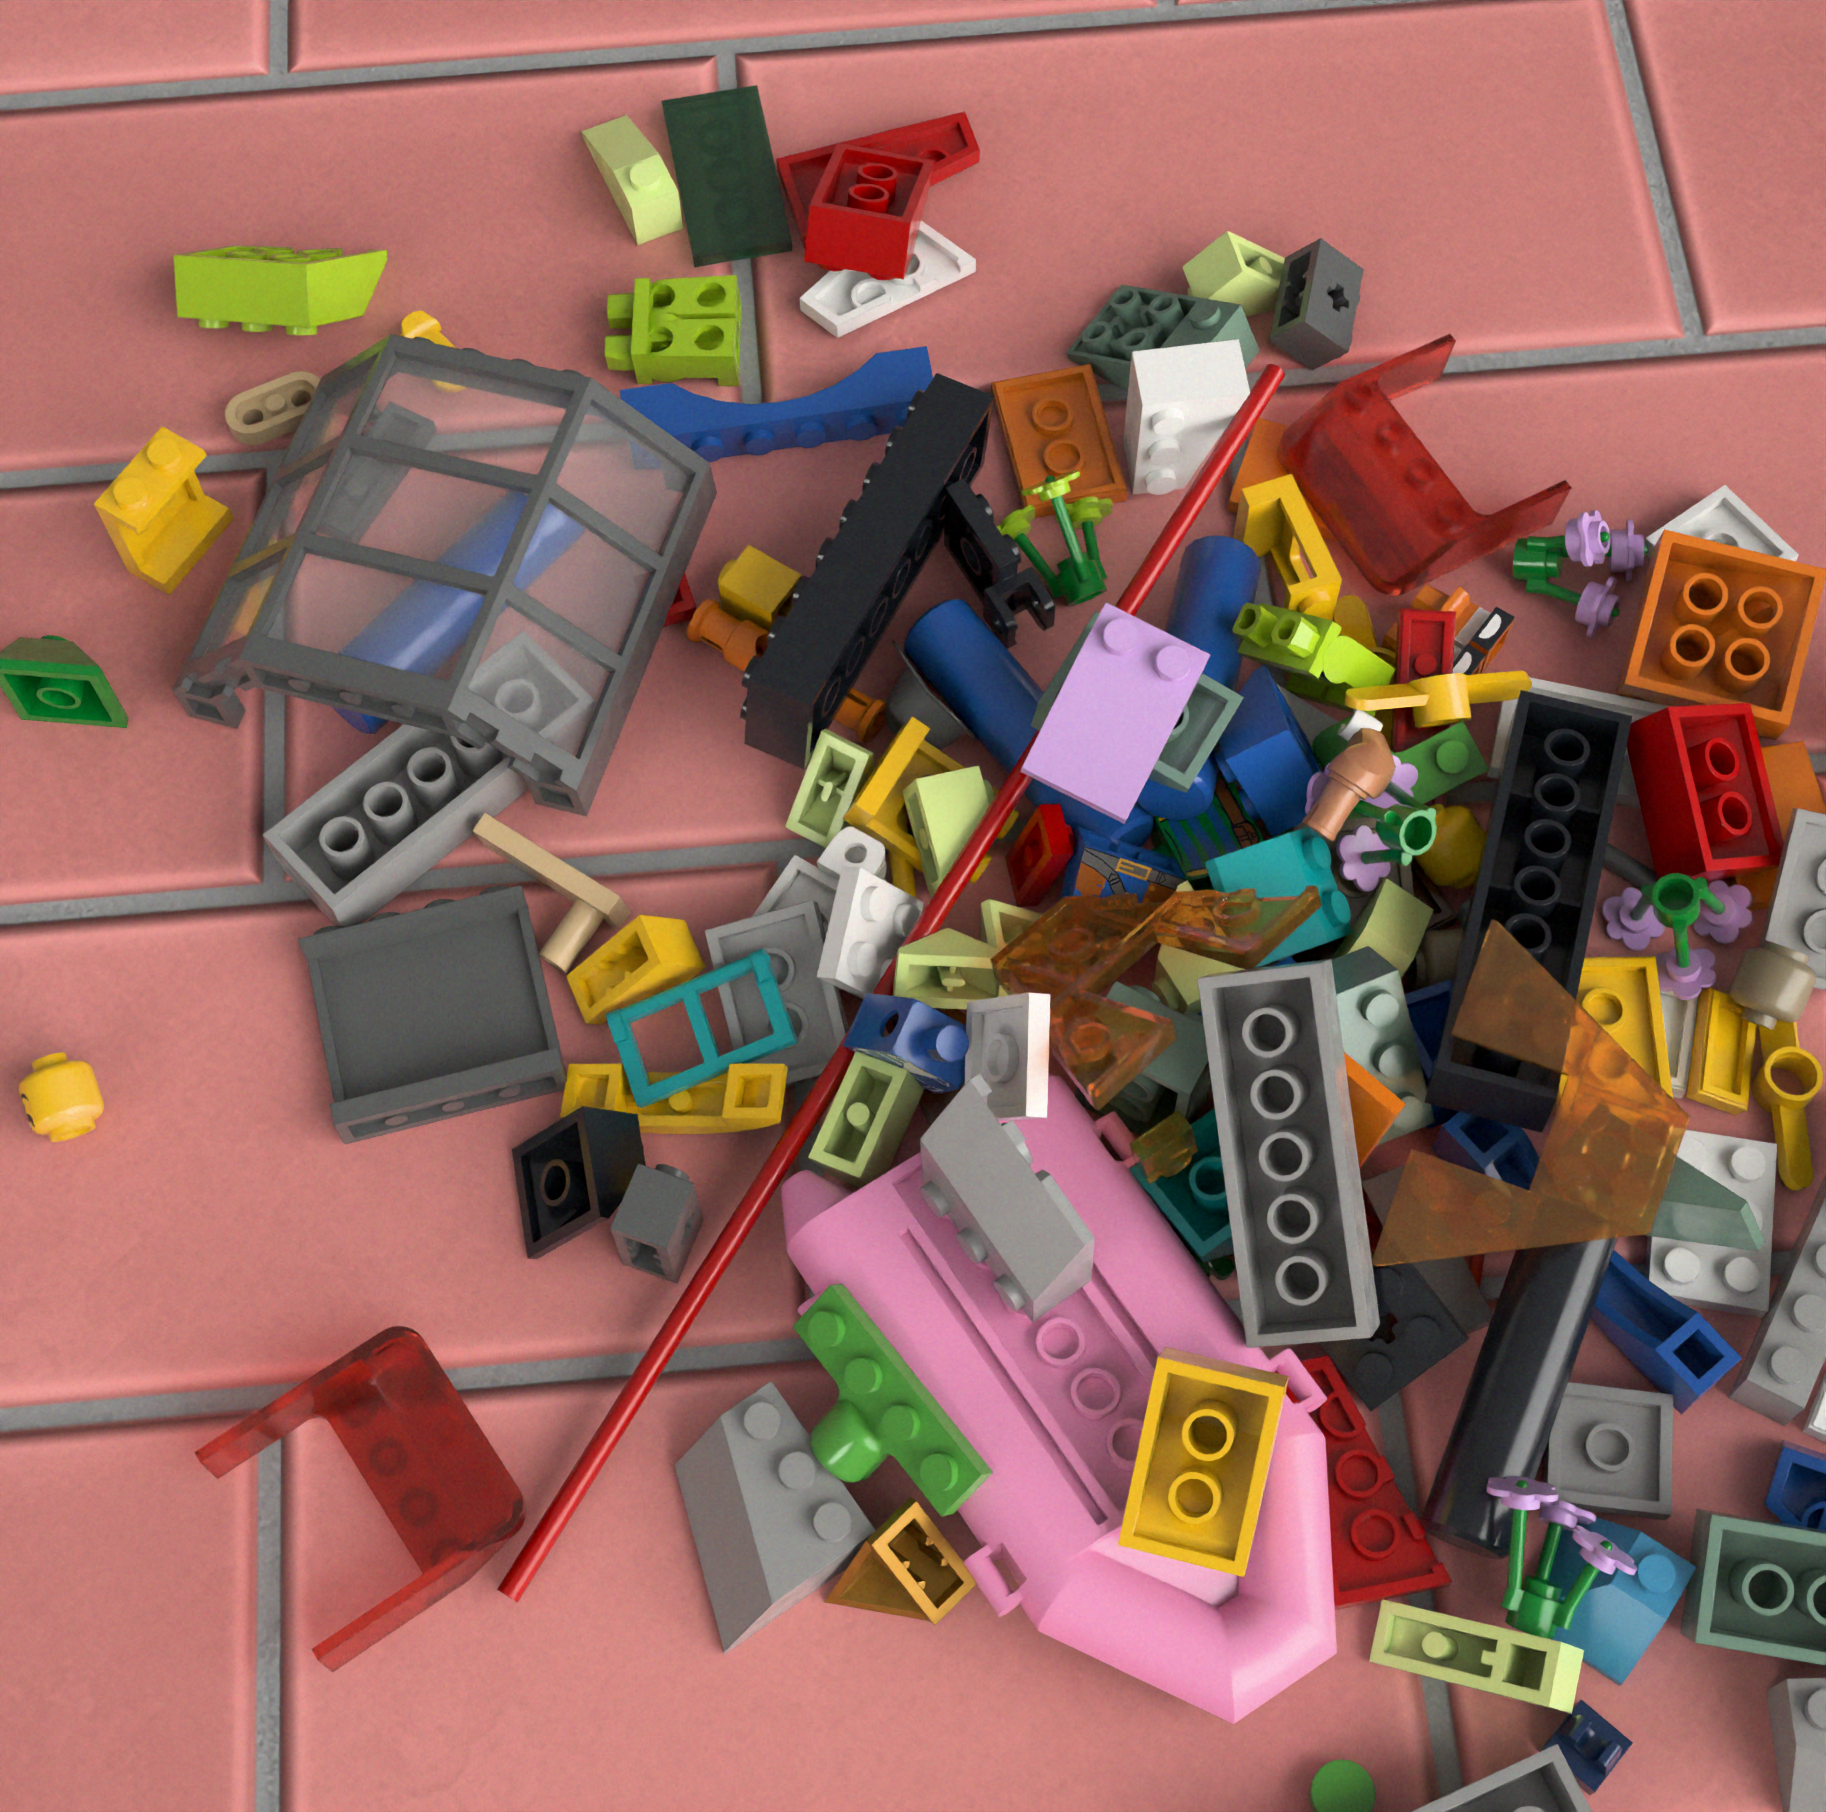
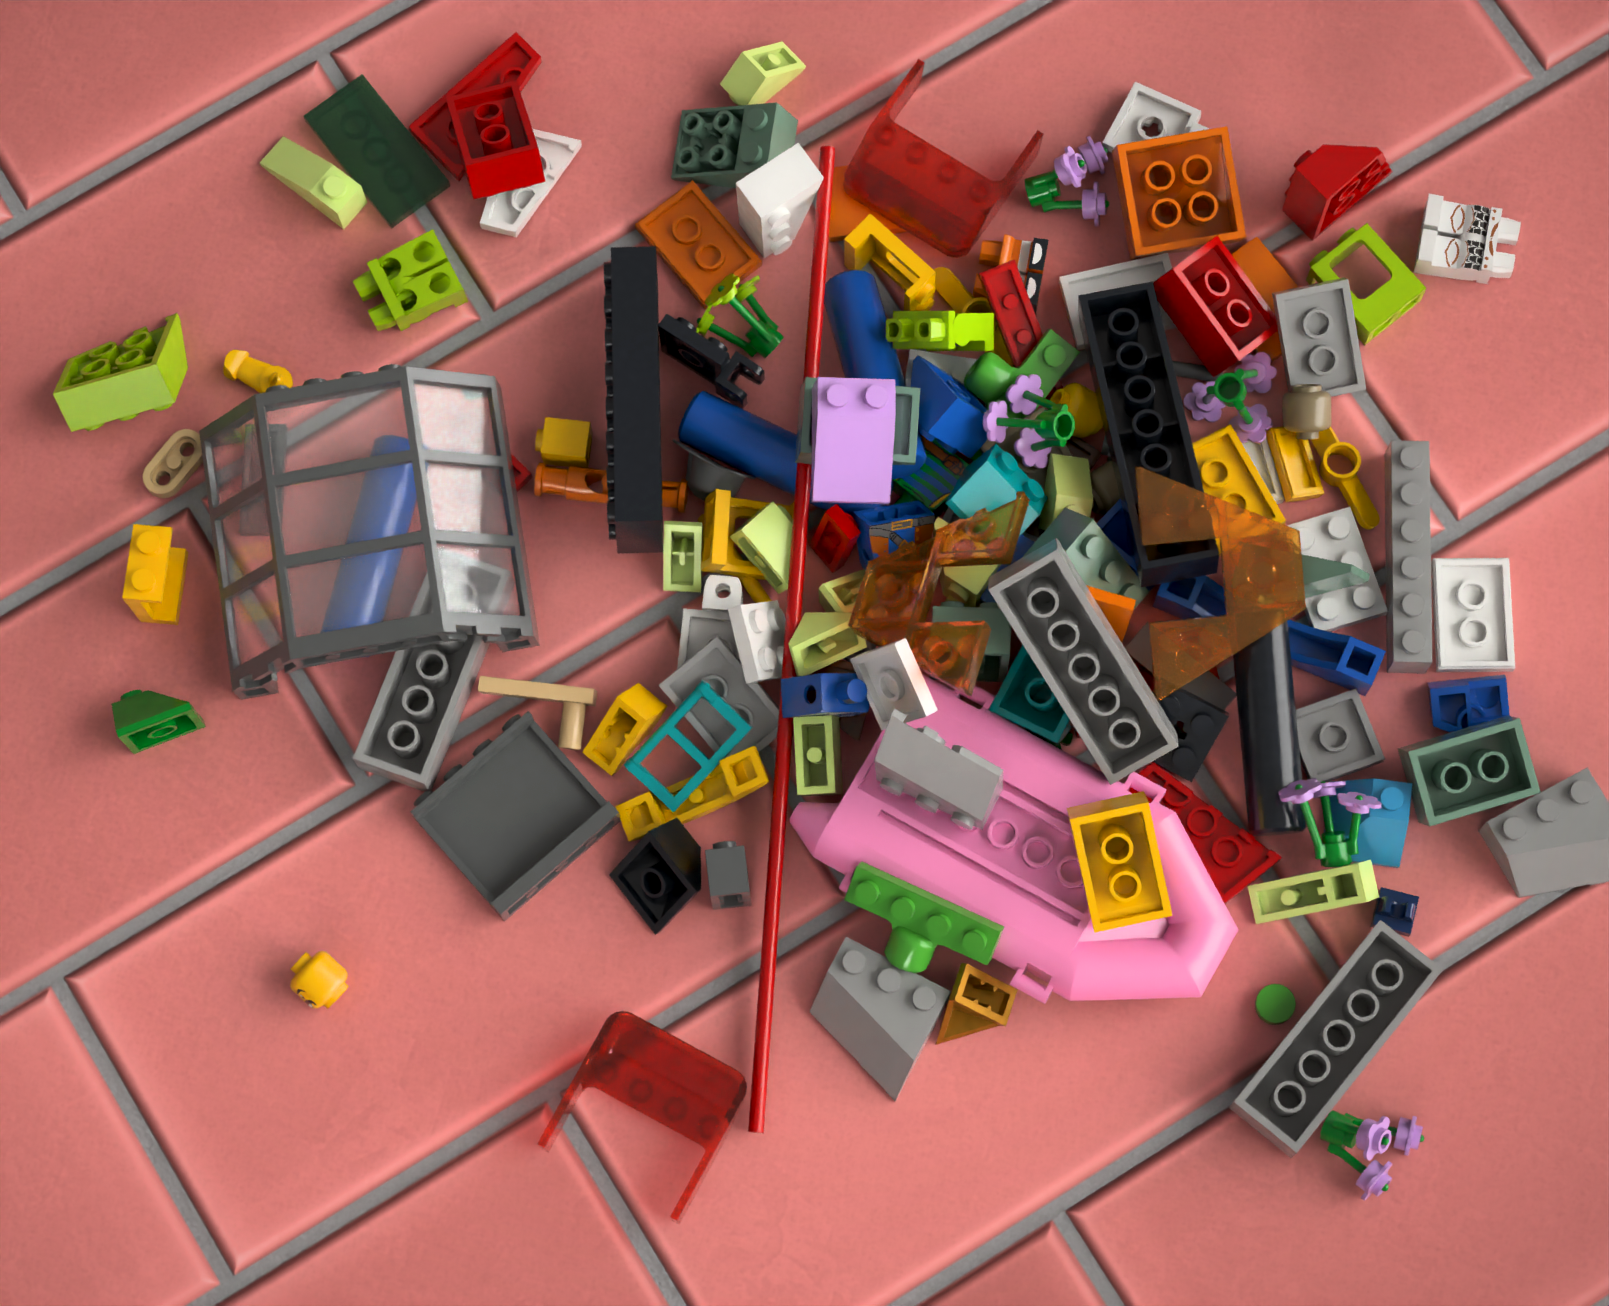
camera: 25 degrees left, 10 degrees up
blue arch [619,346,933,471] -> none
clear yellow plate [1129,1110,1198,1184] -> none
dark grey brick [1269,238,1364,370] -> none
nougat arm [1302,709,1396,842] -> none
yellow piece [1344,671,1532,728] -> none

